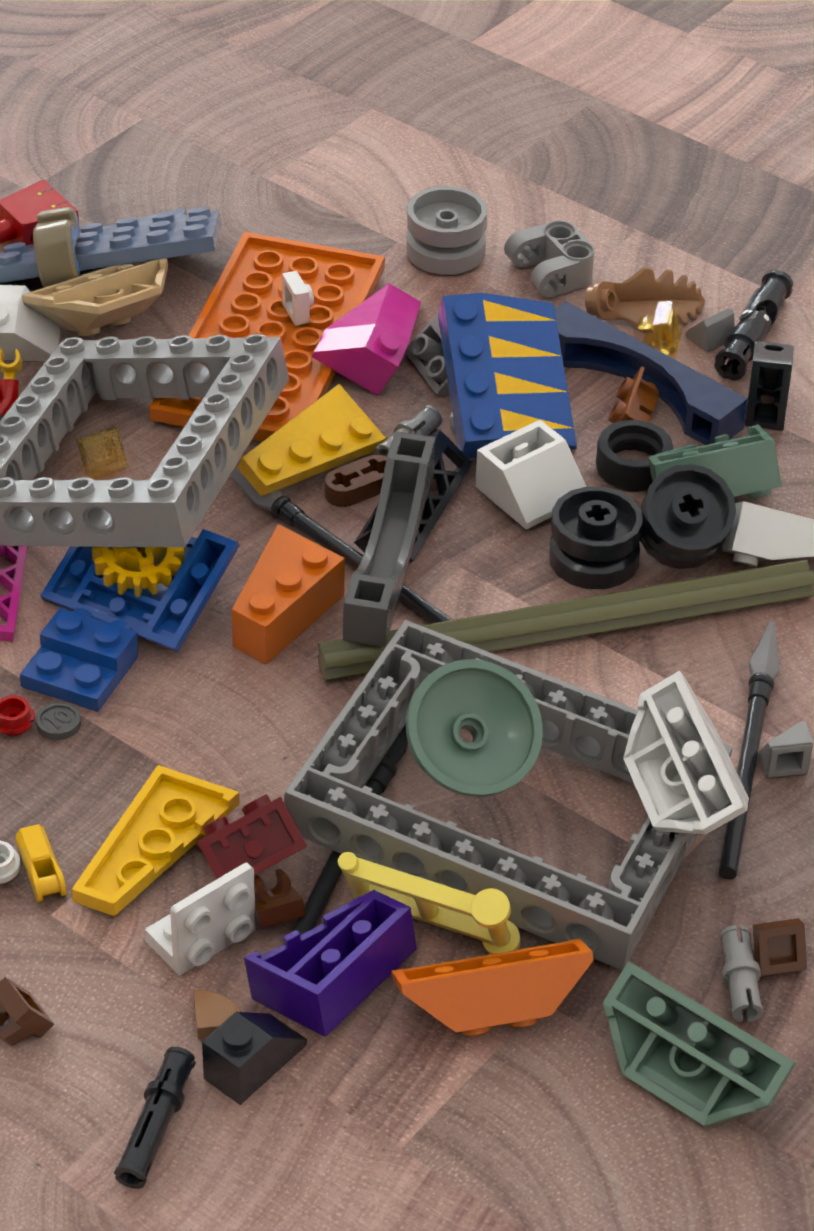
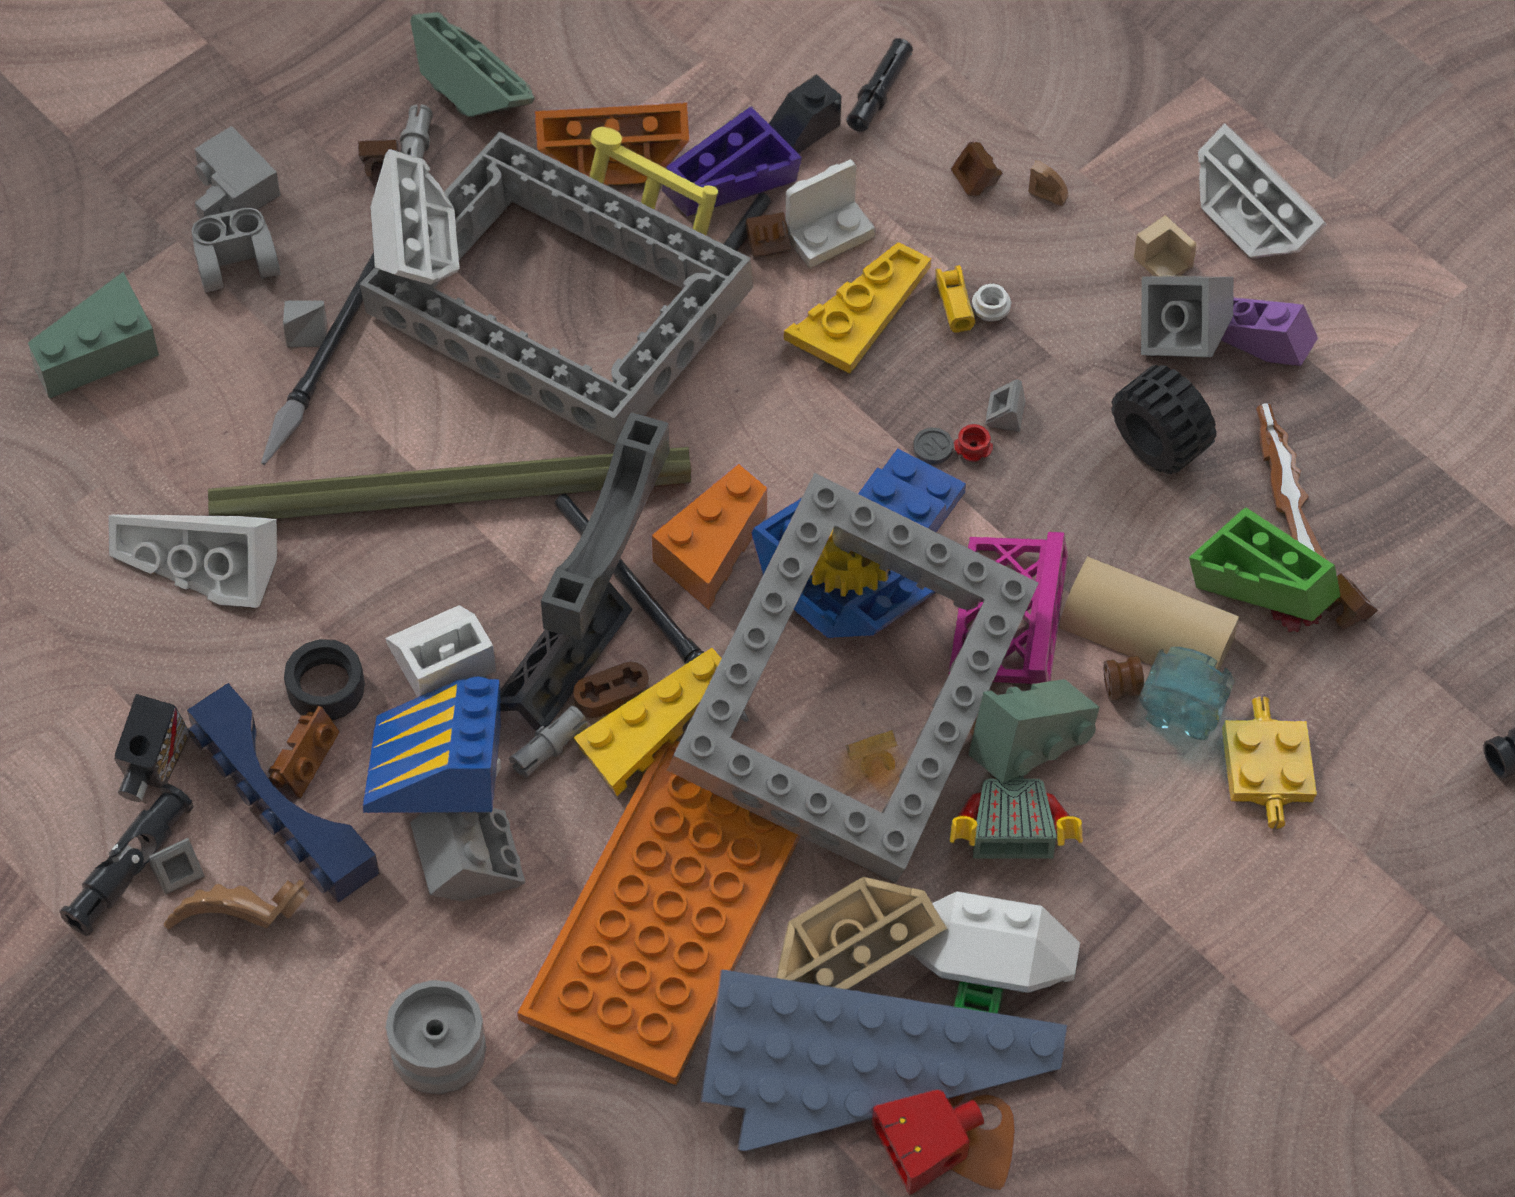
camera: 170 degrees left, 15 degrees up
dark tan animal [33,207,81,288] -> none
medium nougat tile [193,990,242,1039] -> none
dark red bracket [196,794,307,880] -> none
white plate [282,271,314,326] -> none
dark pink wedge [311,283,421,396] -> none
sand green dish [406,659,543,797] -> none
light grey piece [504,220,595,298] -> none
black wheel [549,487,643,589] -> none
clear yellow tile [638,300,682,355] -> none
black wheel [640,464,736,569] -> none
sand green wedge [648,425,782,498] -> none

